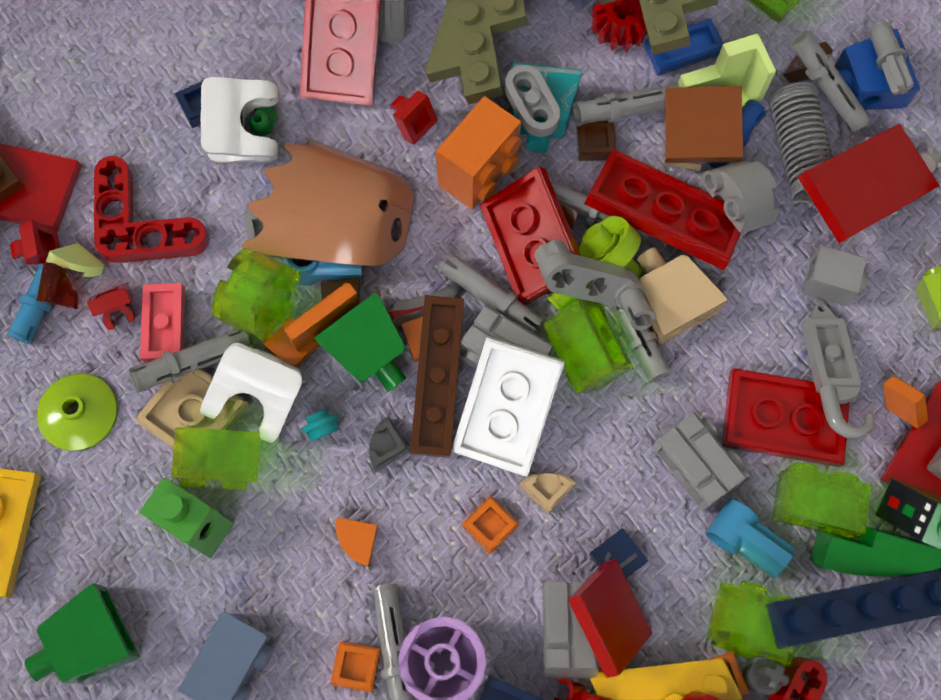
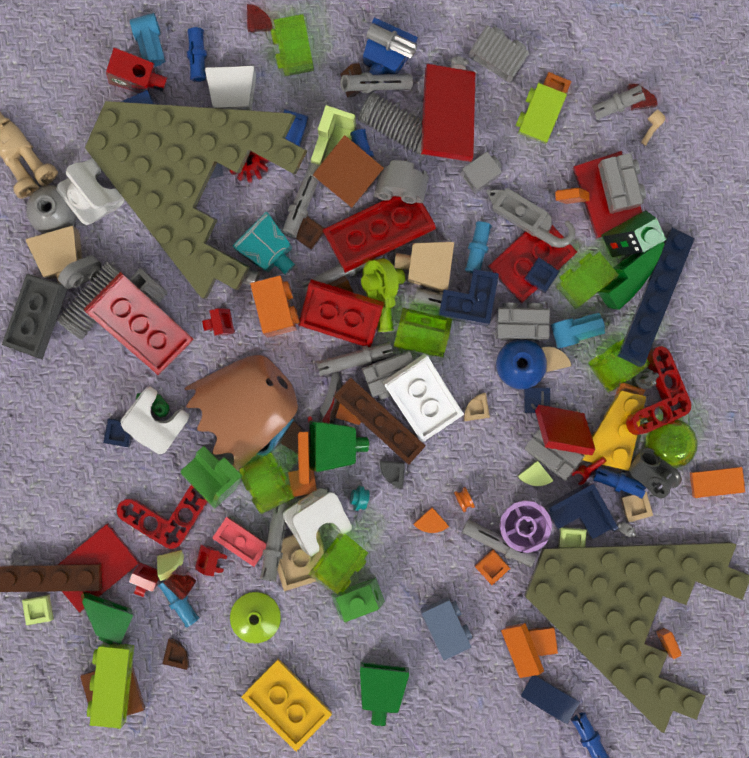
camera: 55 degrees left, 15 degrees up
orange tile [461,495,519,555] -> none
light grey plate [505,65,560,137] -> none
light grey beam [534,240,656,330] -> none
none -> bright green panel [181,446,242,509]
none -> dark blue panel [438,269,499,327]
none -> orange bush [454,487,475,513]
none -> dark azure pin [465,221,492,274]
none -> blue piece [496,339,547,390]
none -> yellowish green tile [517,461,553,486]
none -> dark blue tile [524,258,560,293]
none -> tan tile [541,347,572,372]

